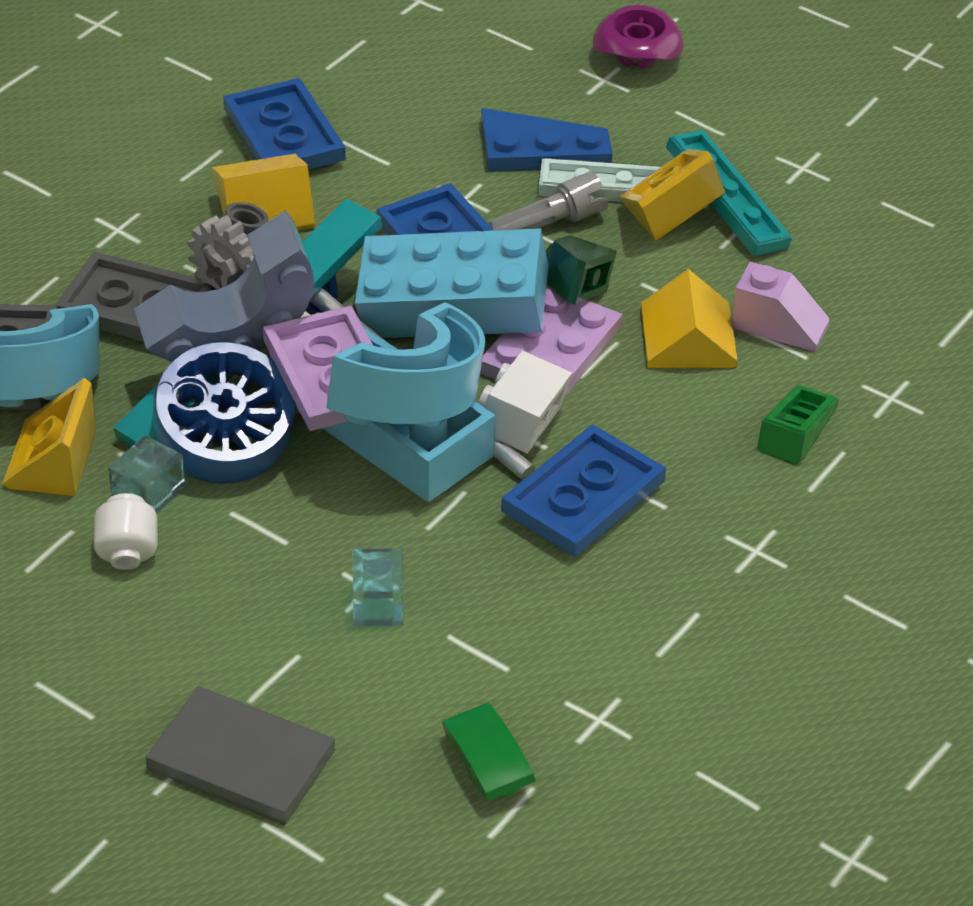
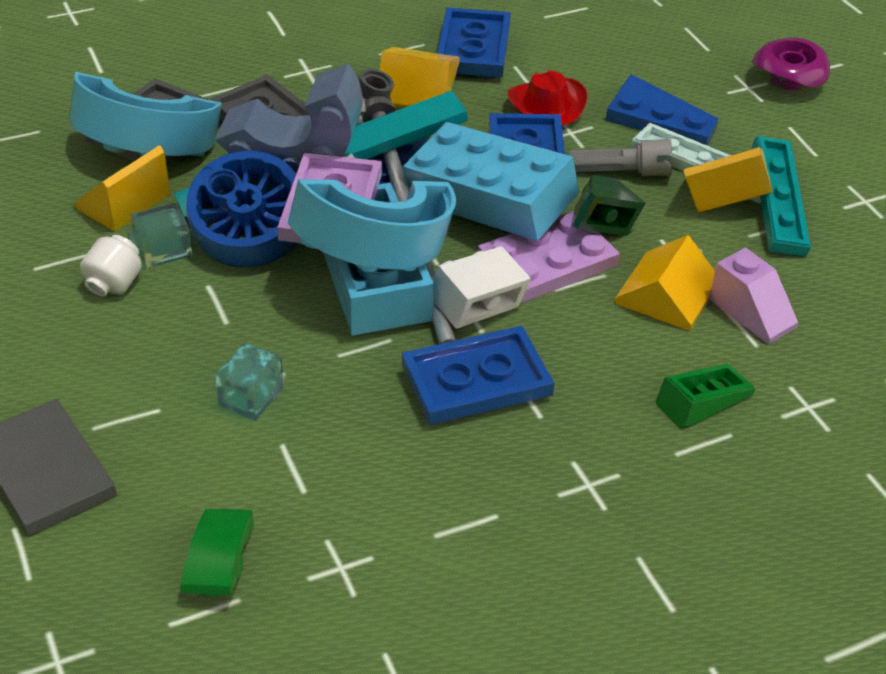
camera: 30 degrees right, 0 degrees up
none -> red hat [508,70,588,126]

